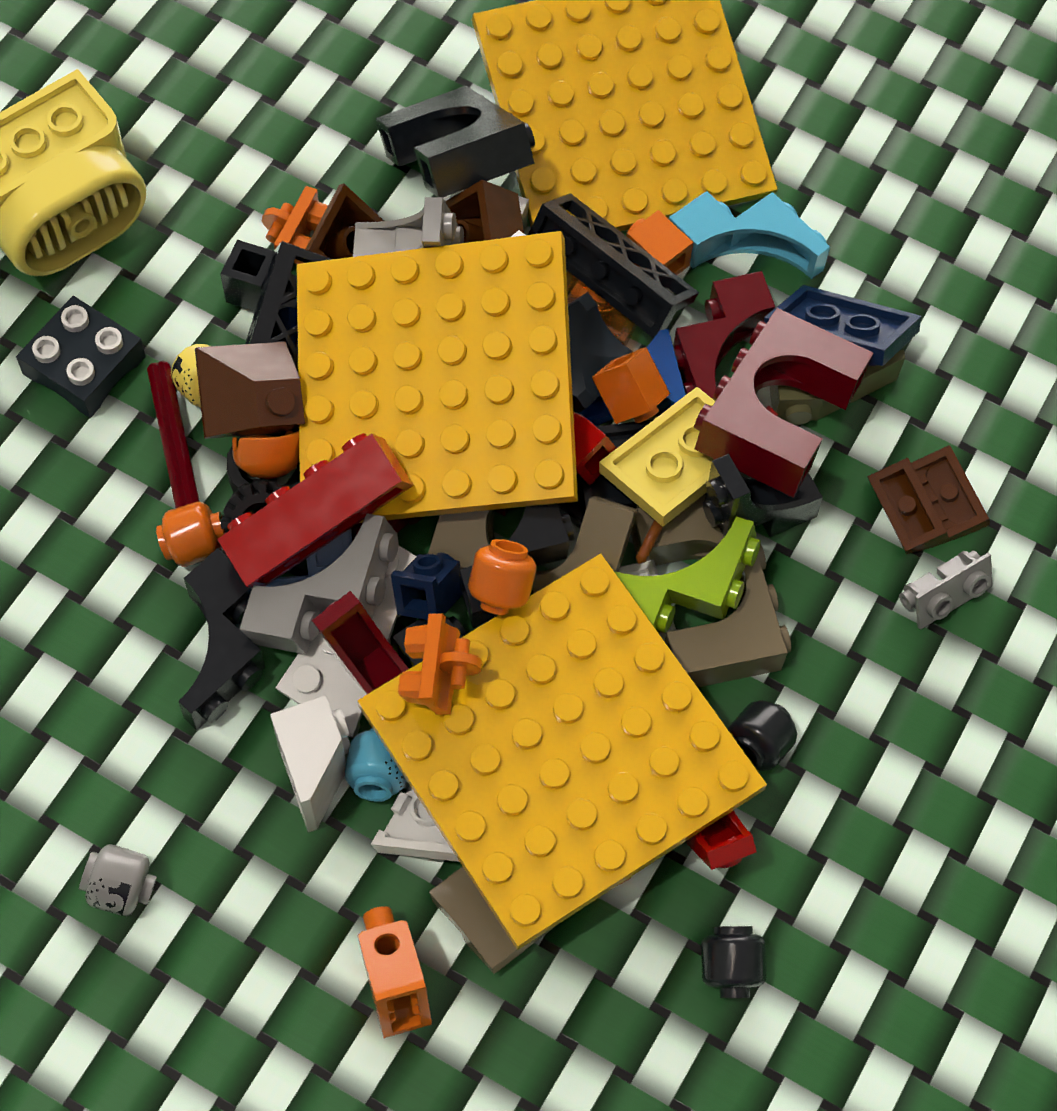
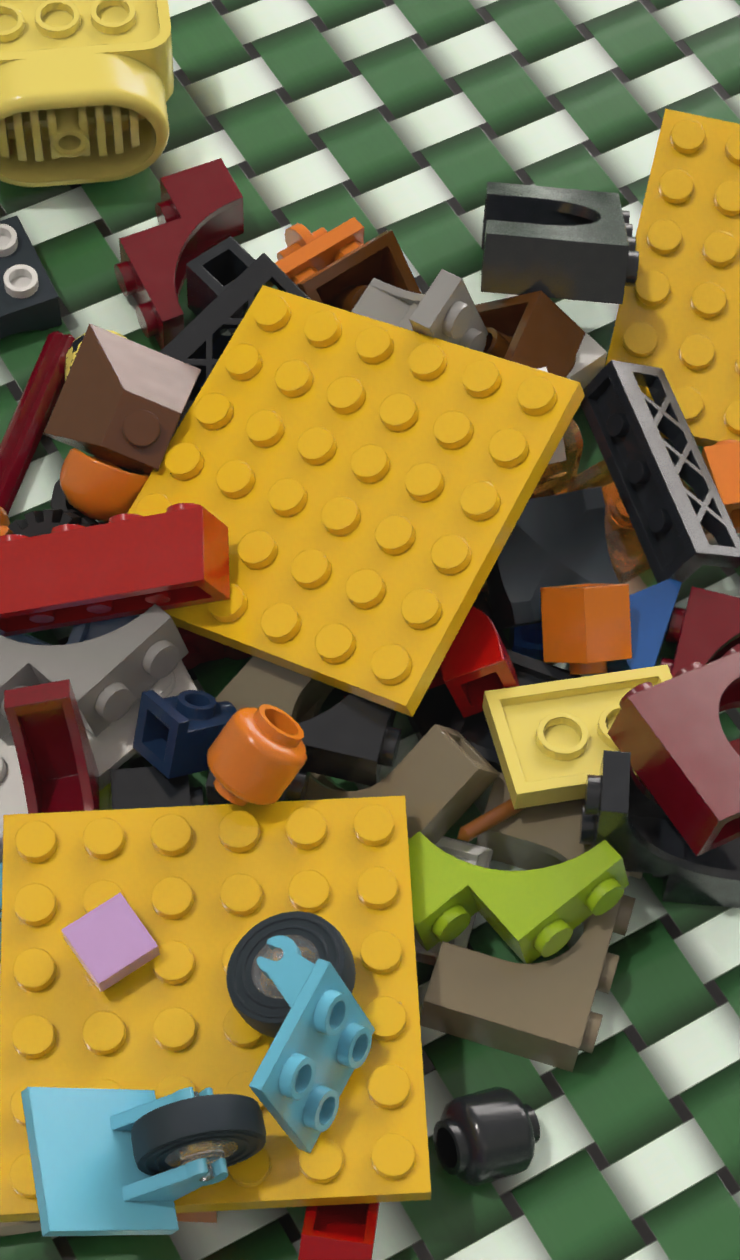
camera: 30 degrees right, 5 degrees down
orange hips [398,613,482,715] -> none
none -> medium azure plate [21,1087,266,1237]
none -> lavender tile [61,892,160,992]
none -> dark red arch [114,158,244,350]
none -> medium azure plate [226,911,375,1153]

